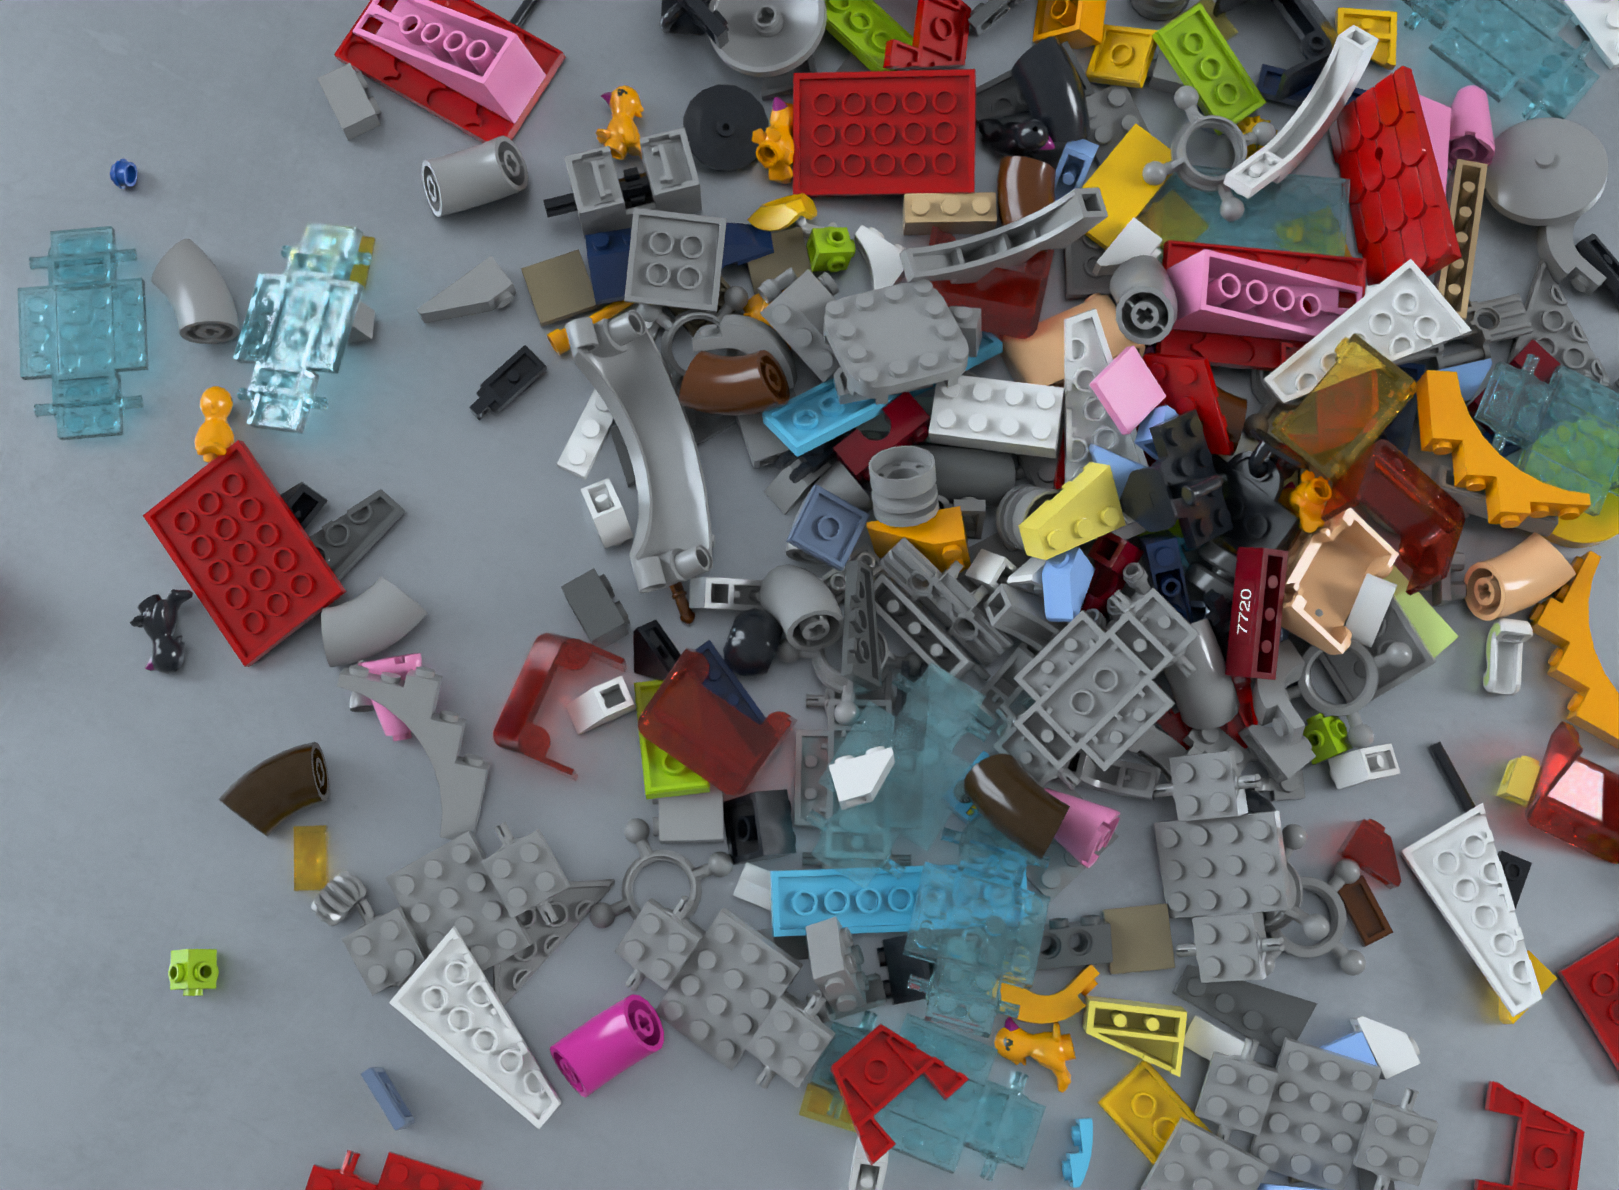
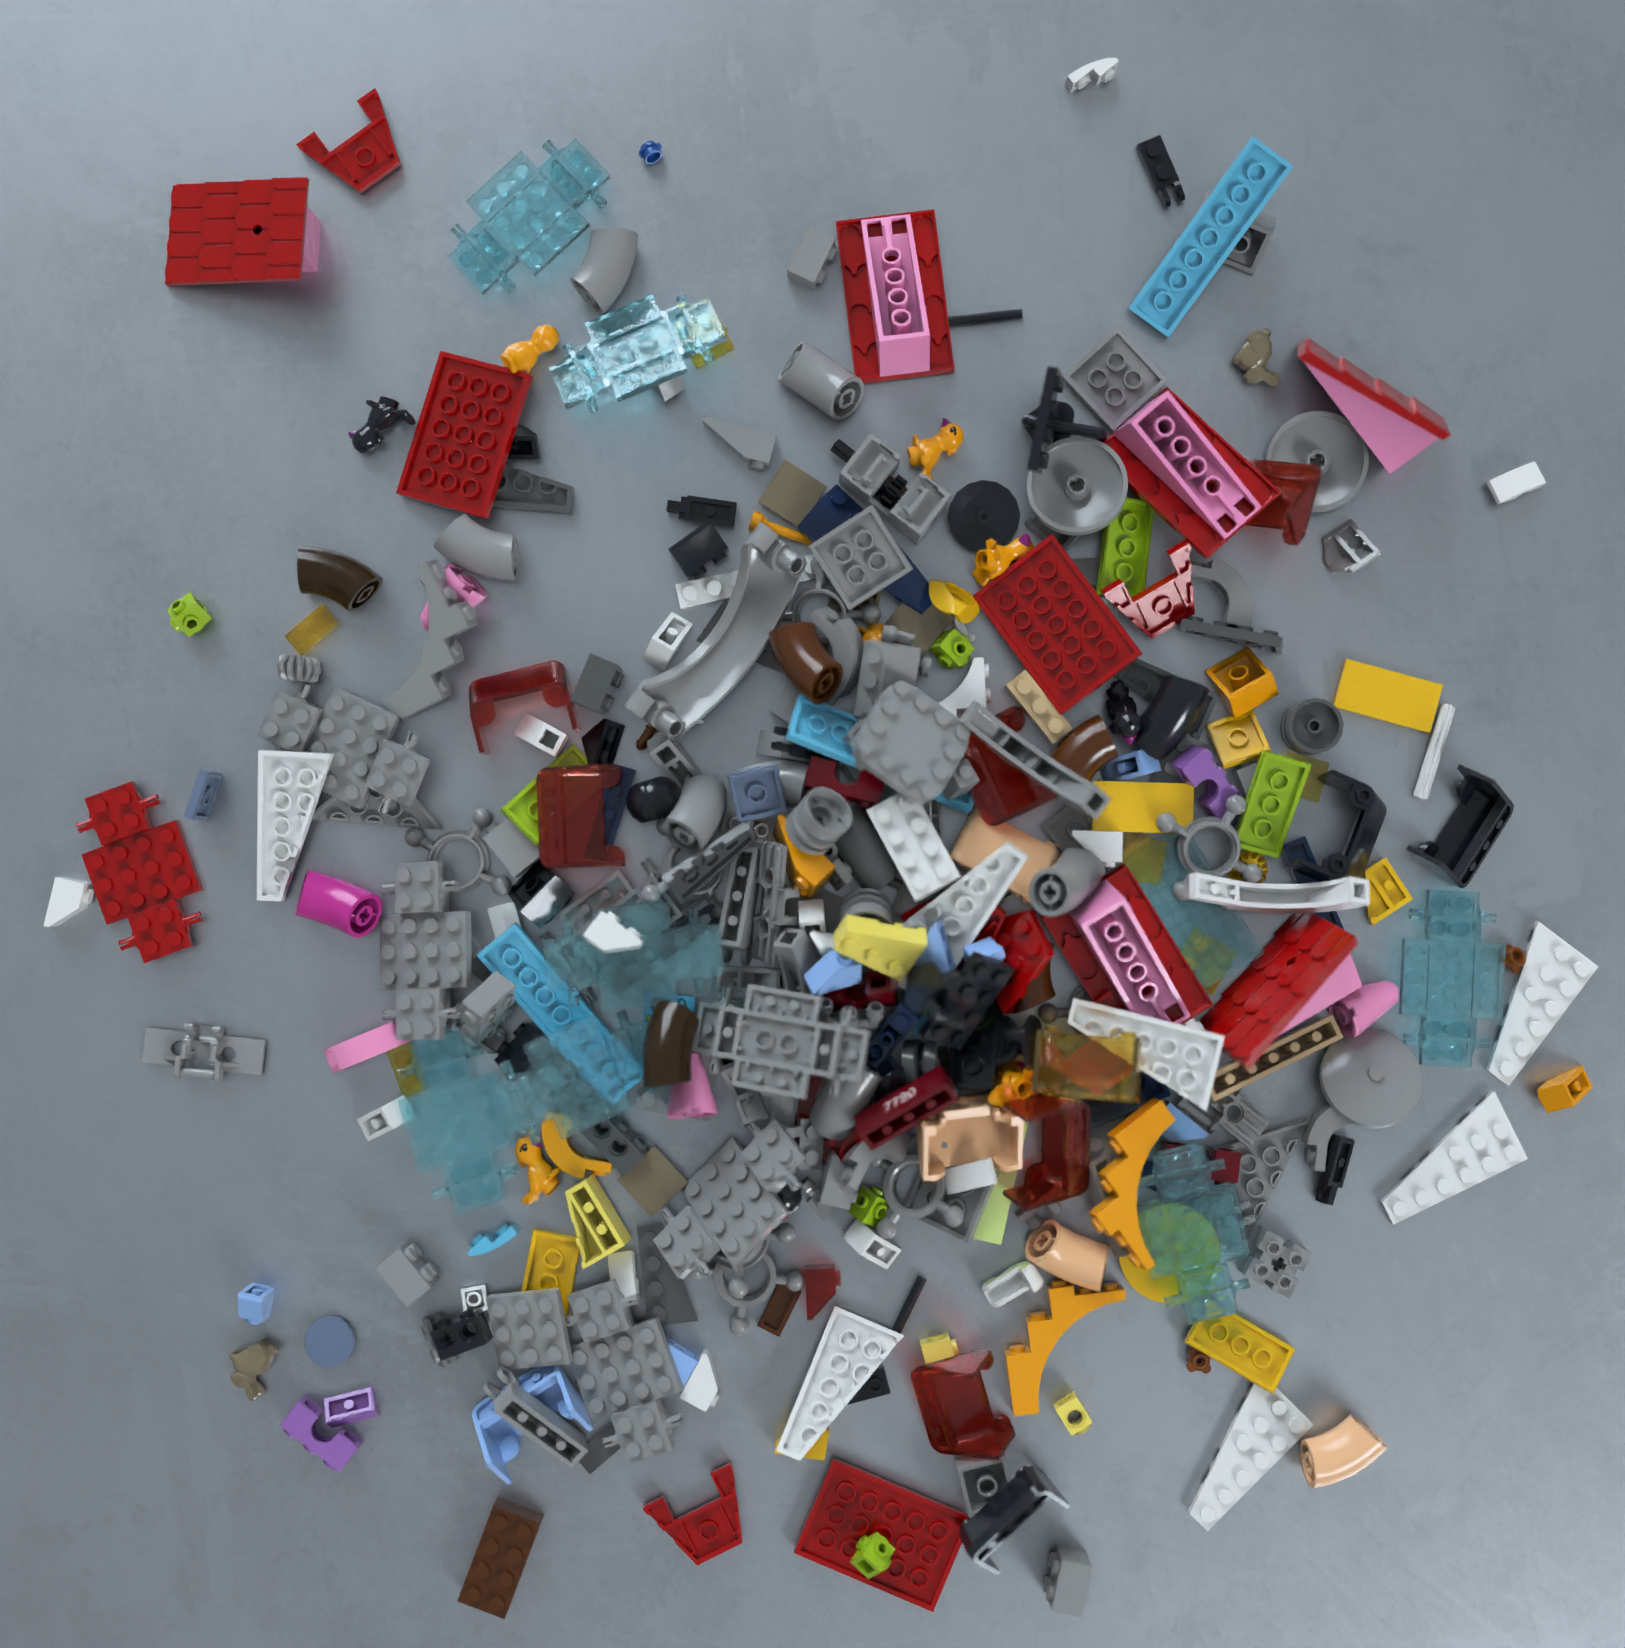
camera: 55 degrees right, 10 degrees up
red wing [830,1024,969,1165] -> none
bright pink tile [1089,345,1166,435] -> none
none -> bright pink arch [324,1021,412,1073]
none -> black slope [668,520,729,580]
none -> medium lavender arch [1170,744,1240,819]

